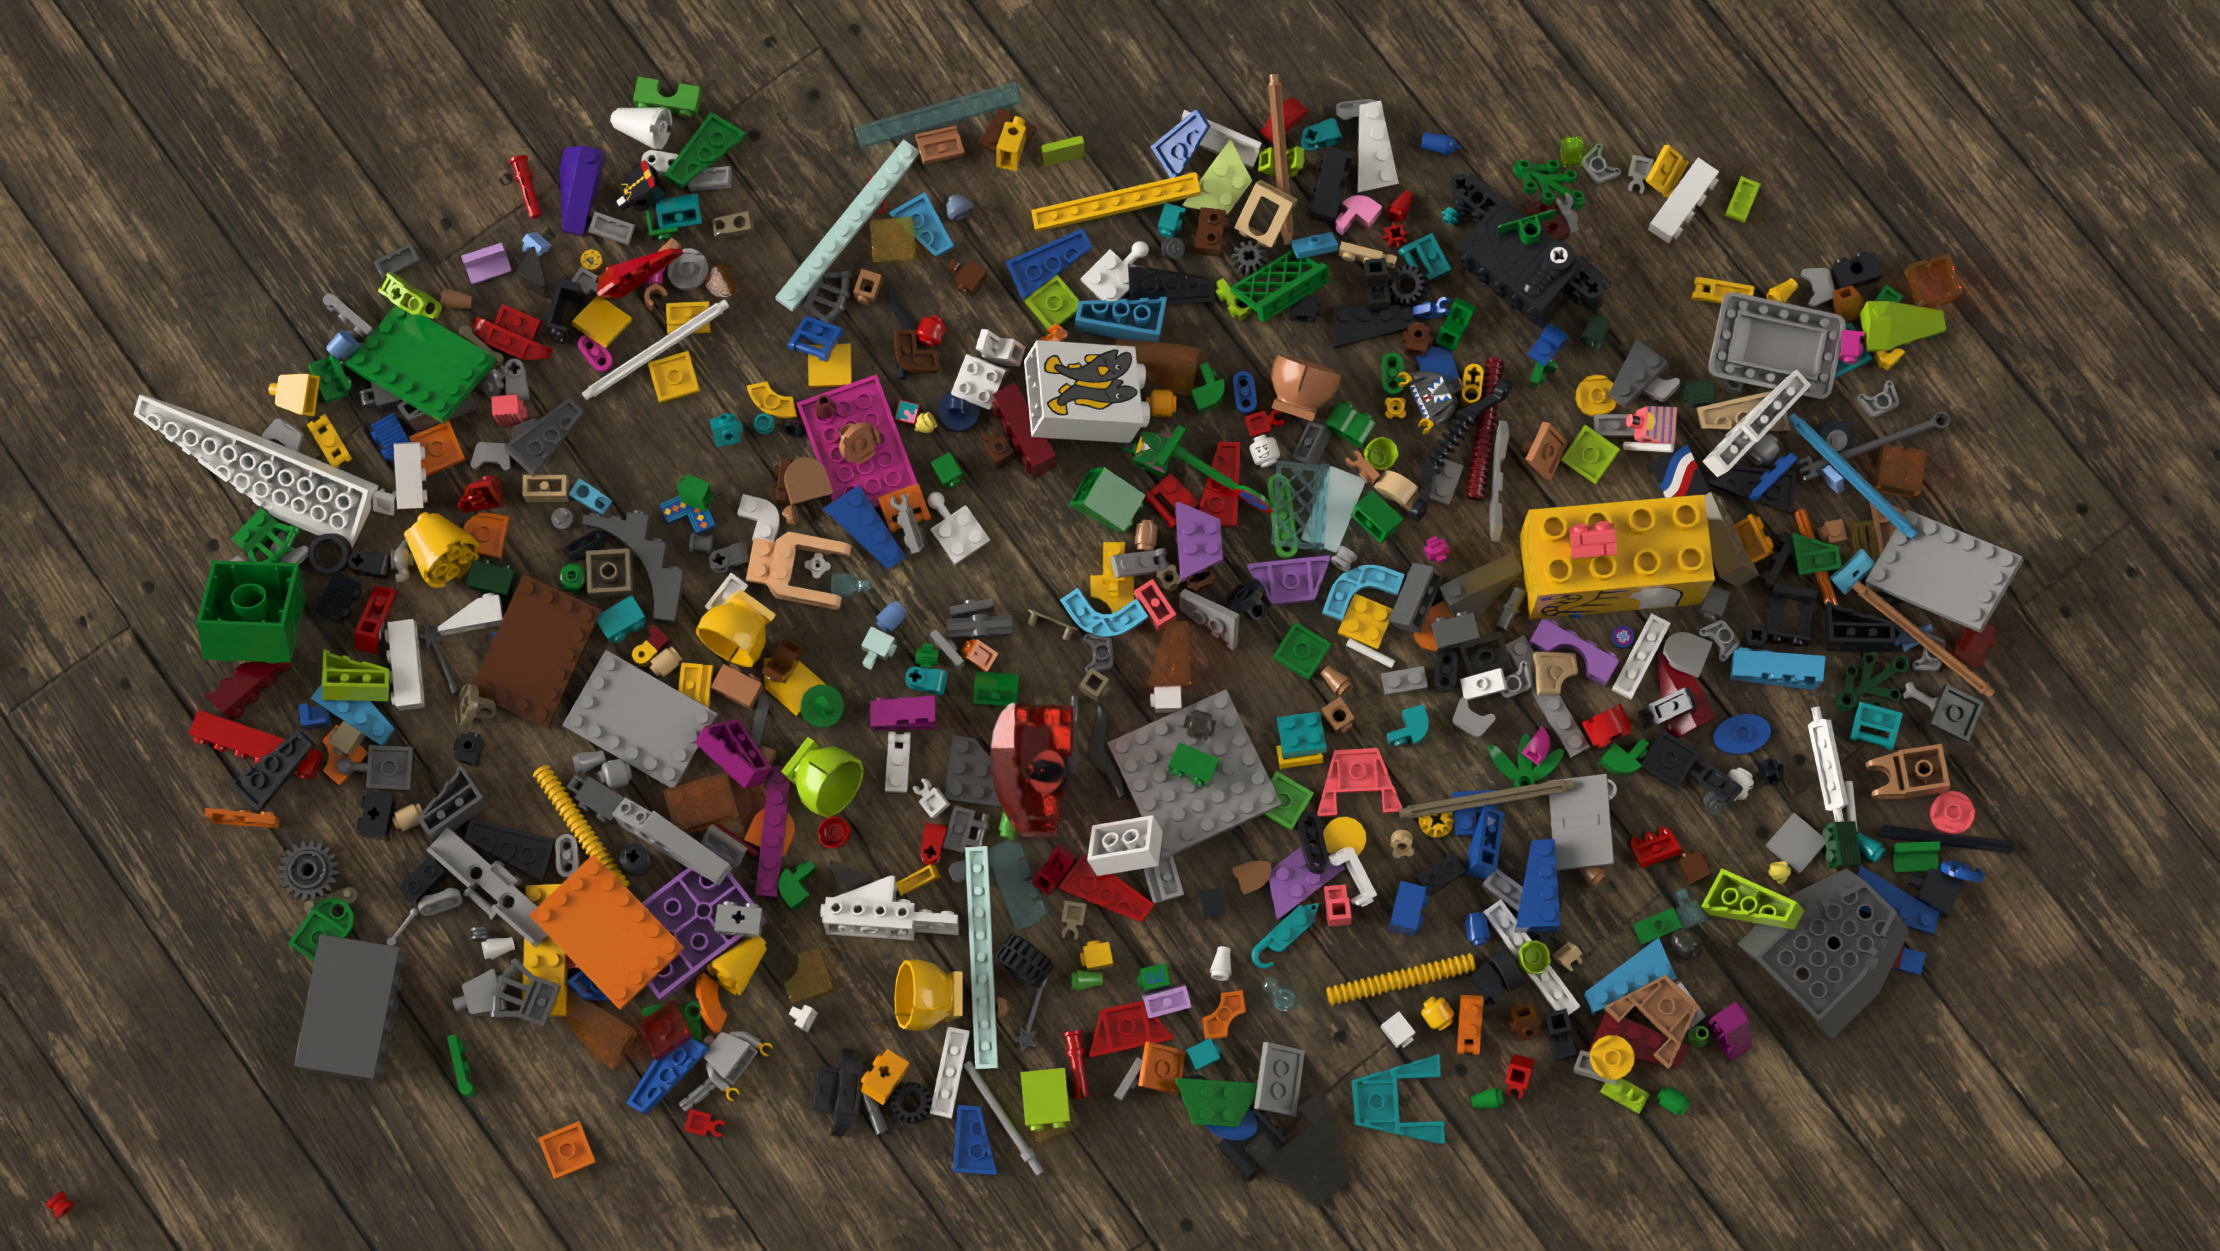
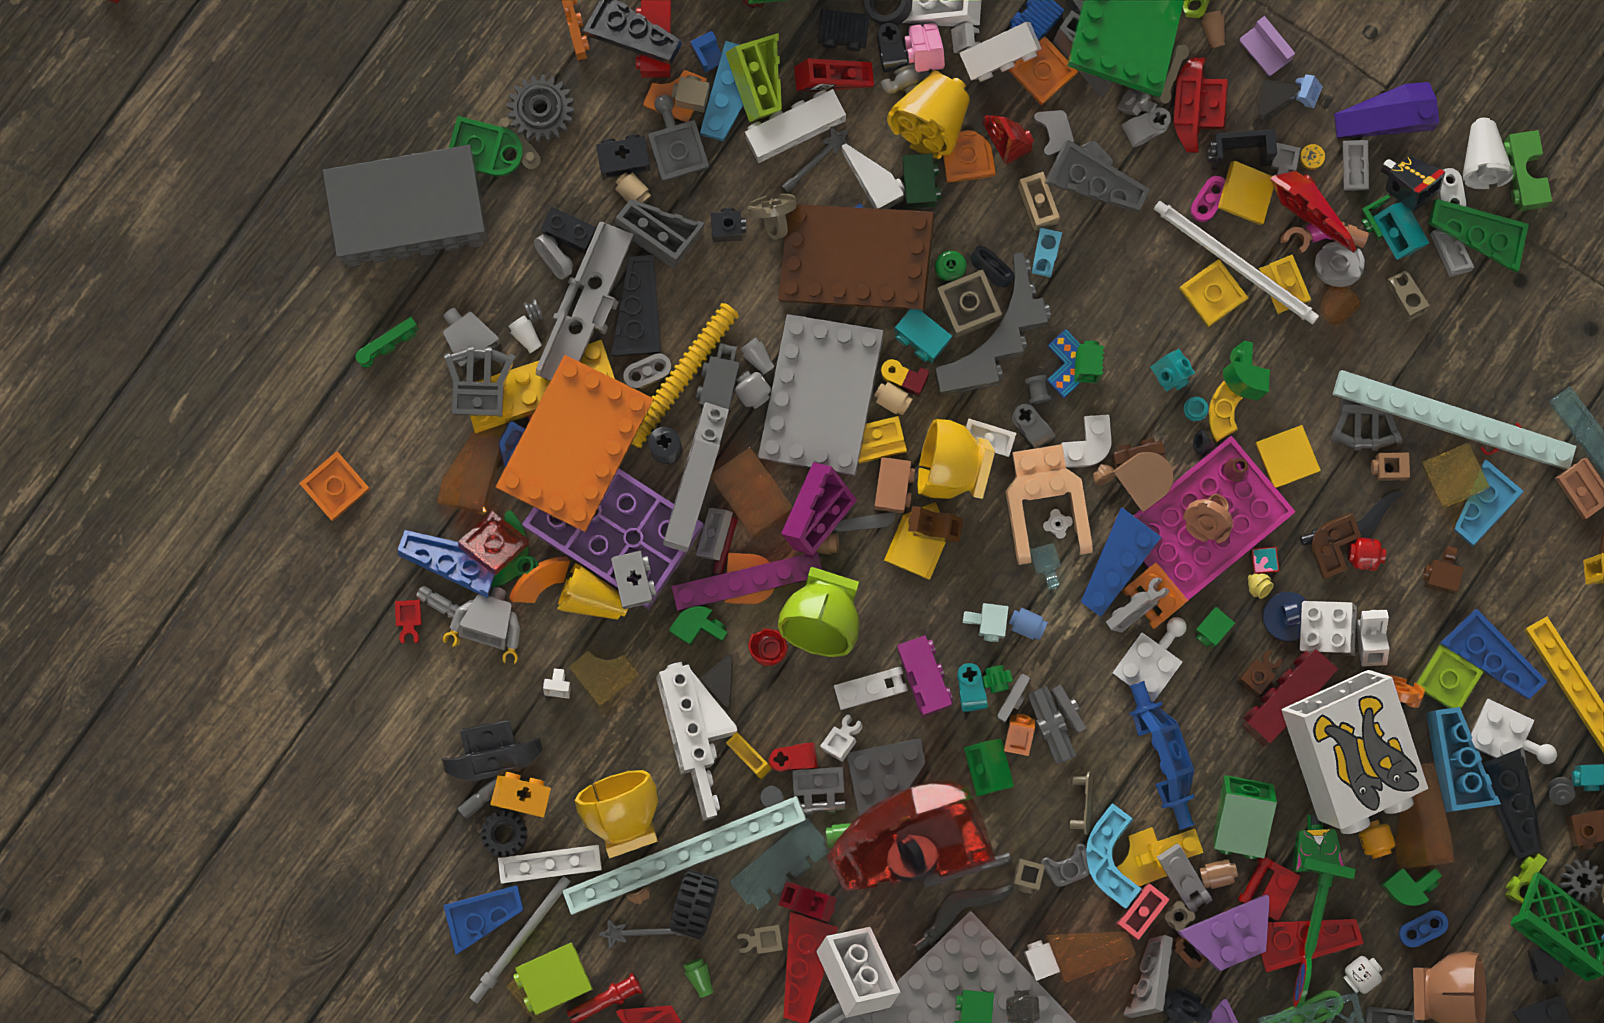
camera: 70 degrees right, 5 degrees up
light grey hinge [387,908,419,946] -> none
coral brick [491,394,528,428] -> none
red pin [509,155,542,219] -> none
light grey plate [551,508,573,529] -> none
blue plate [788,316,844,362] -> none
green tile [800,685,844,728] -> none
sand blue cone [946,194,974,221] -> none
yellow brick [1080,940,1113,971] -> none
red plate [1244,410,1284,439] -> none
none -> bright pink brick [905,23,945,72]
none -> blue plate [1129,681,1195,830]
none -> green brick [1223,340,1270,401]

